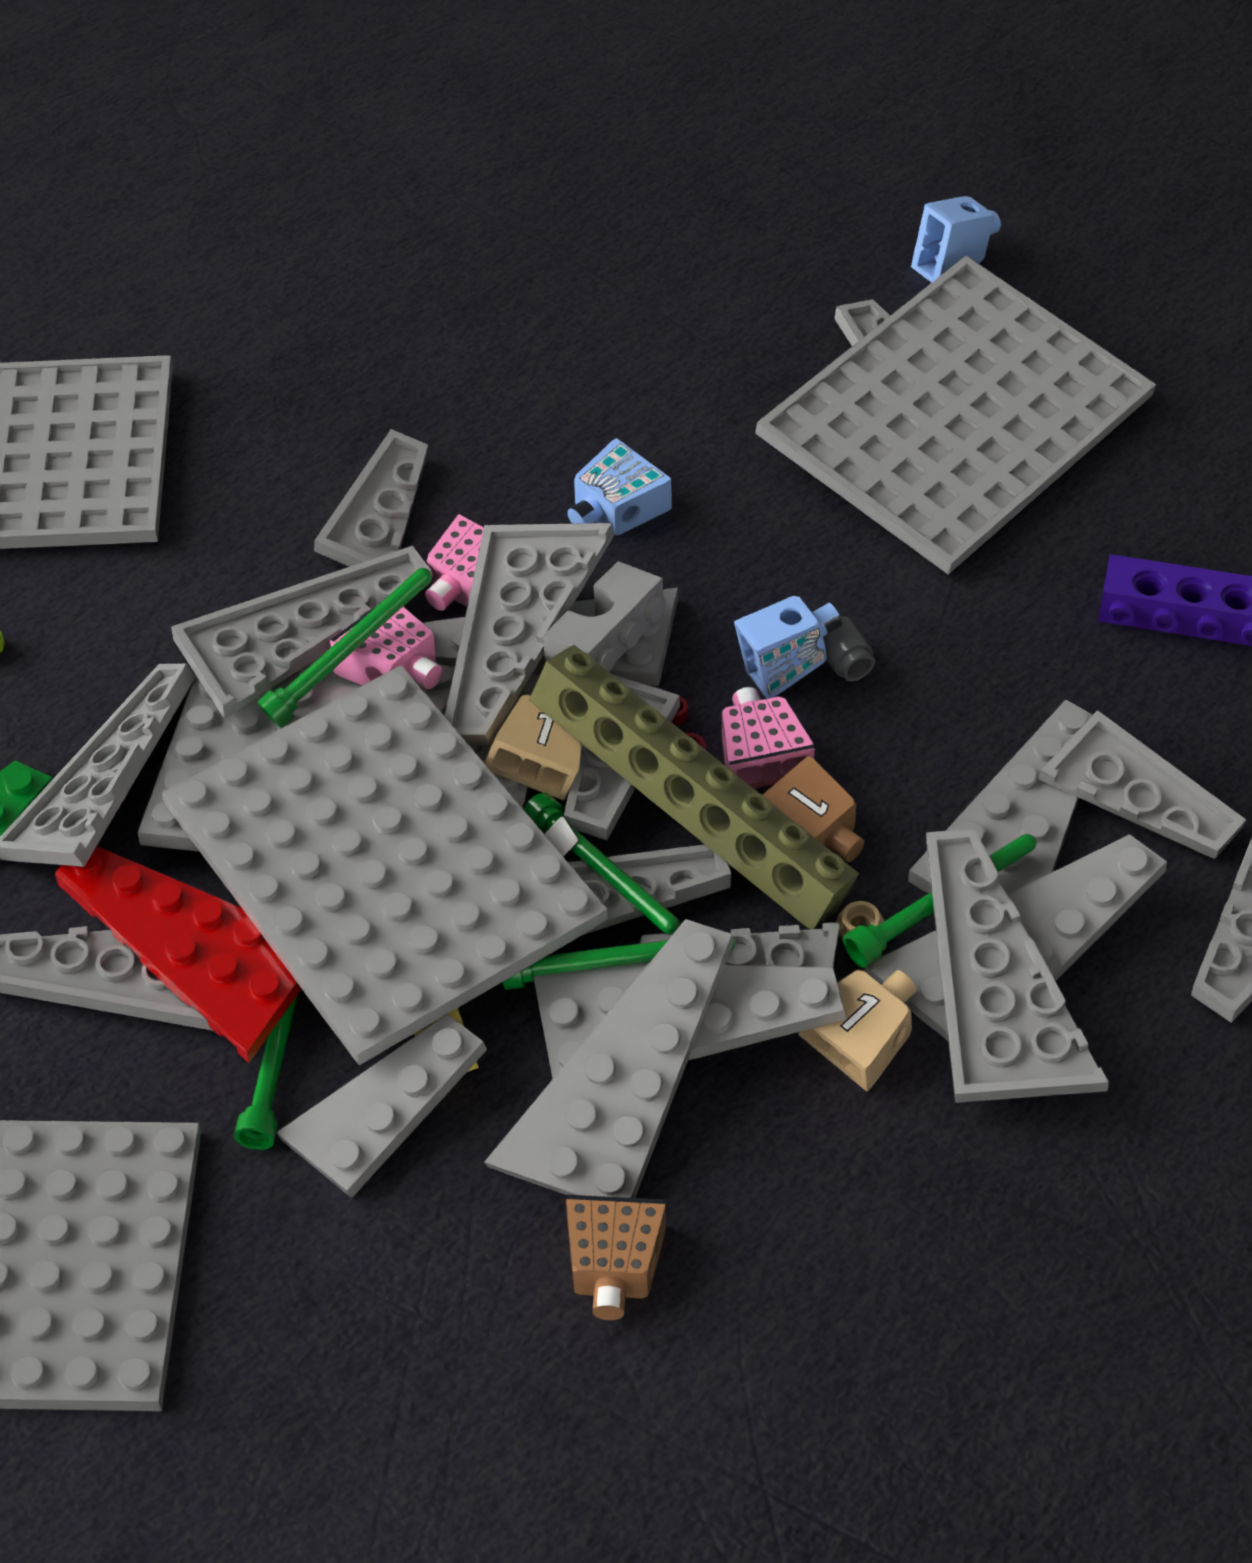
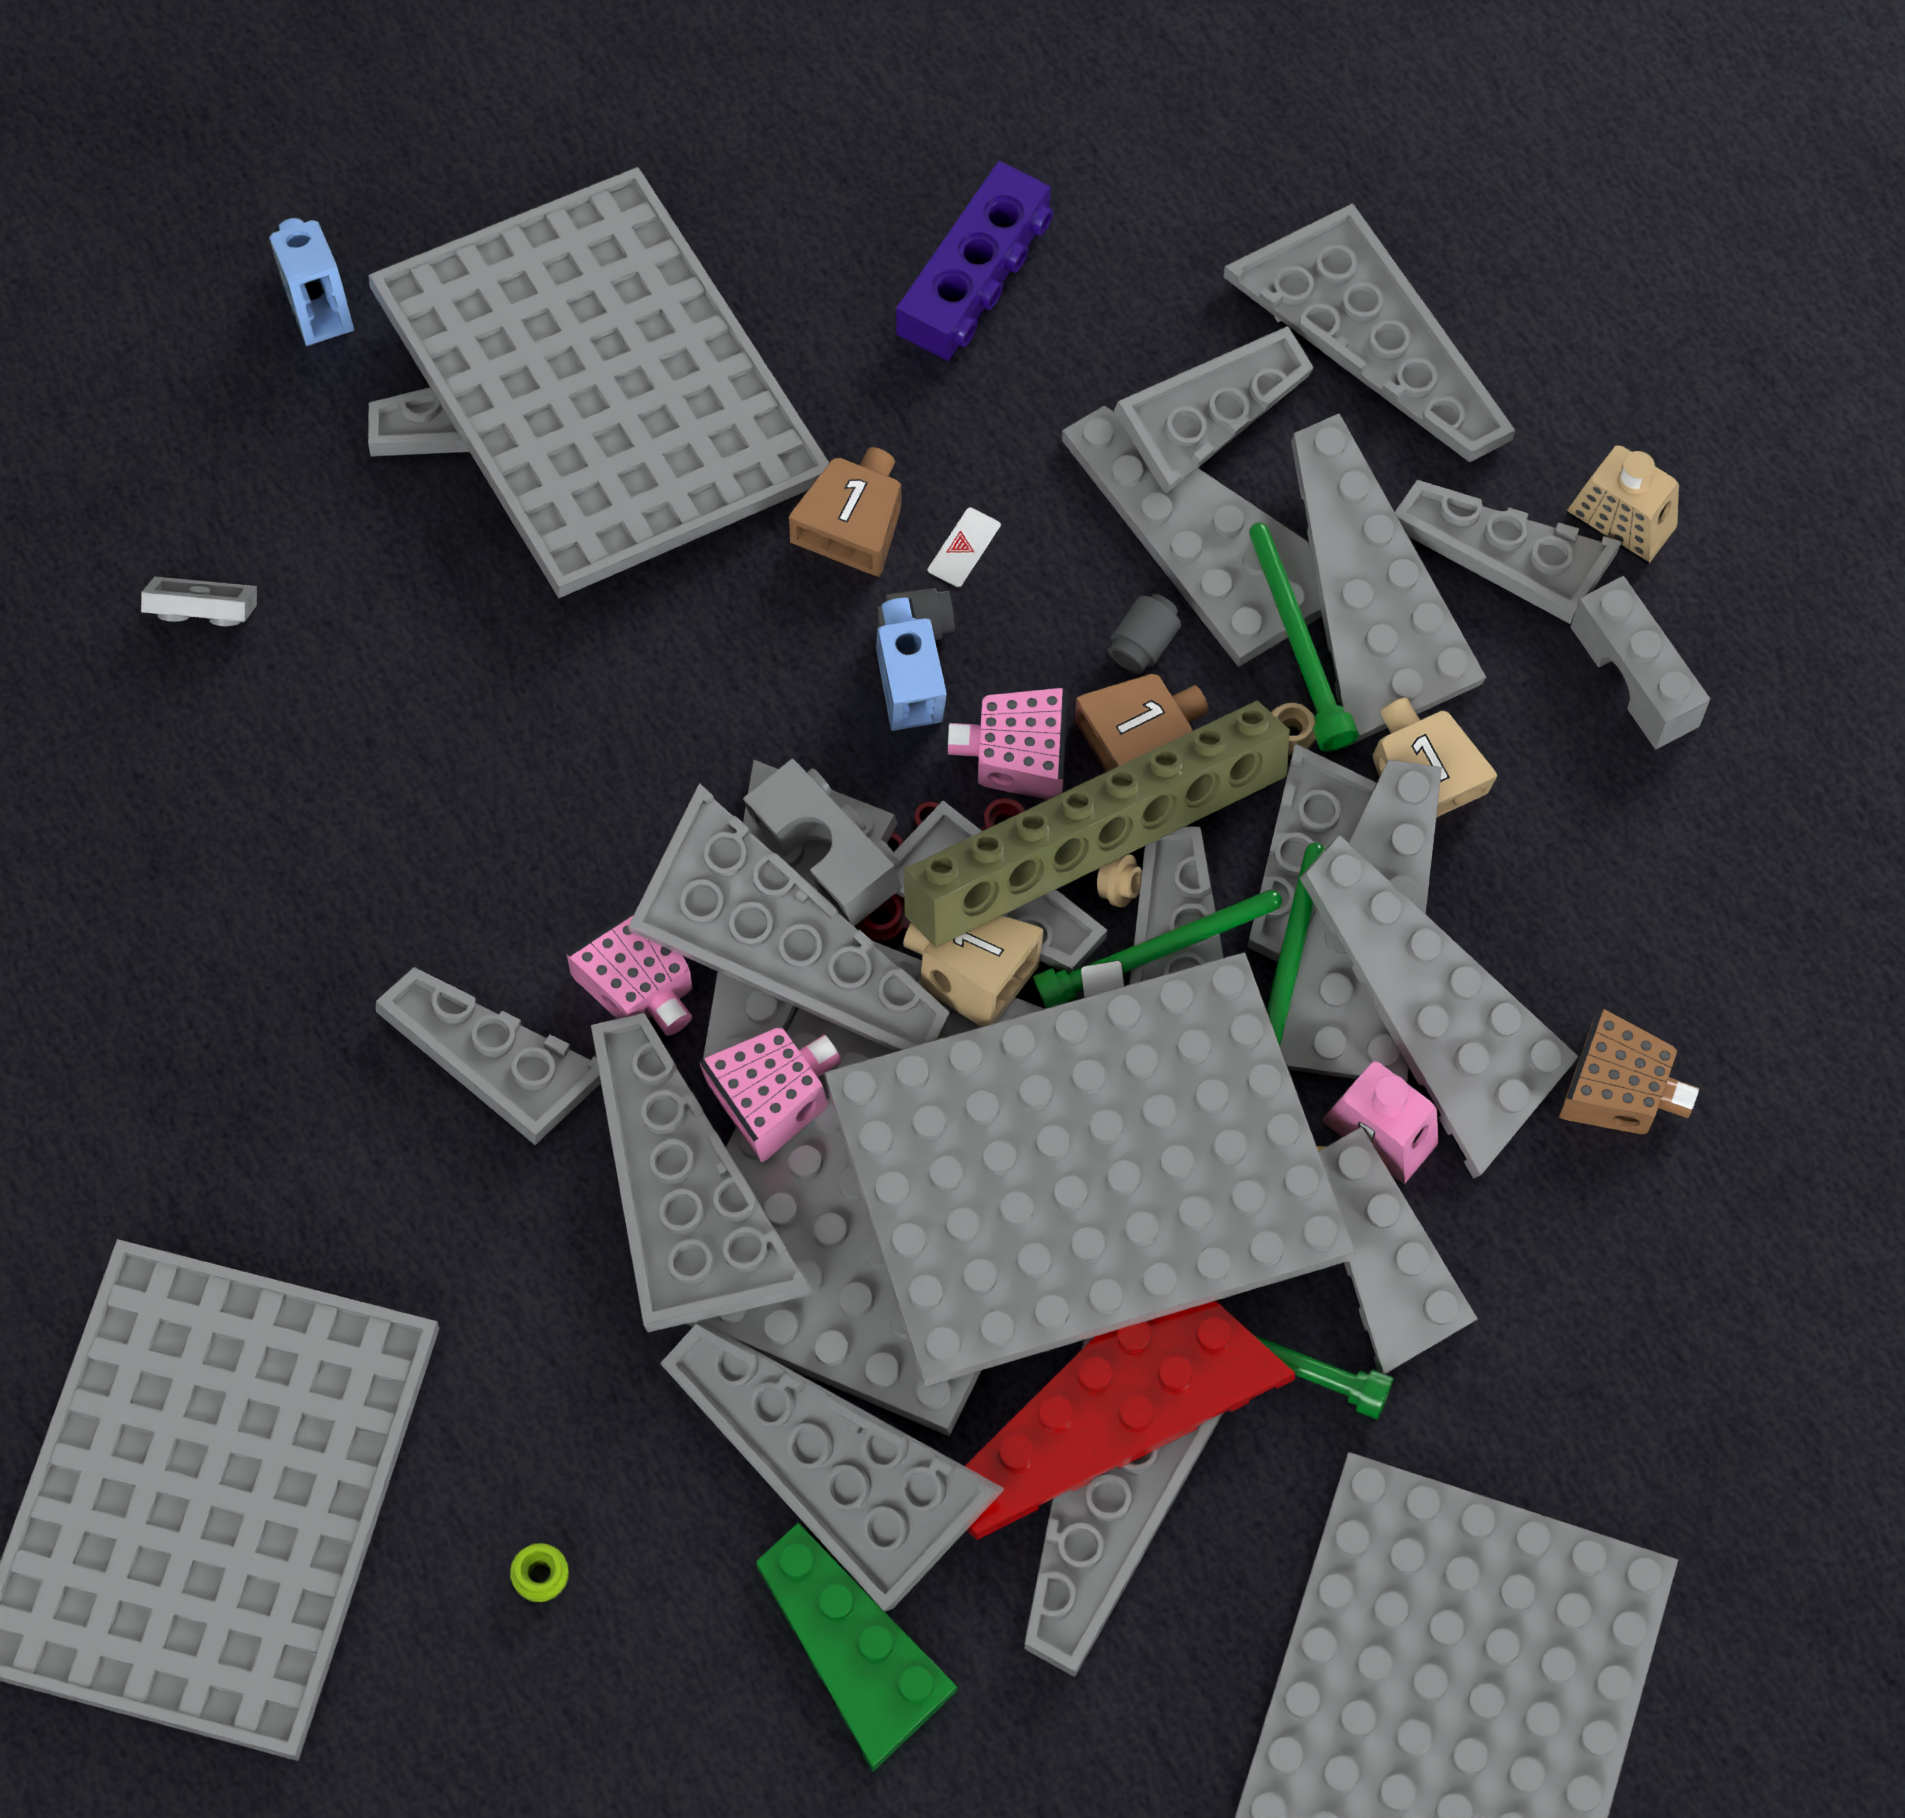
camera: 75 degrees left, 15 degrees up
green piece [256,568,432,729] -> none
light blue torso [568,438,672,535] -> none
light grey wing [926,829,1109,1103] -> none
none -> light grey plate [141,577,257,626]
none -> medium nougat torso [789,447,901,578]
none -> white sticker [928,508,1001,587]
none -> tan plate [1097,854,1142,907]
none -> dark grey brick [1108,594,1181,674]
none -> bright pink torso [1322,1060,1438,1184]
none -> light grey wing [1395,480,1621,624]
none -> tan torso [1566,445,1679,565]
none -> light grey arch [1571,576,1710,750]

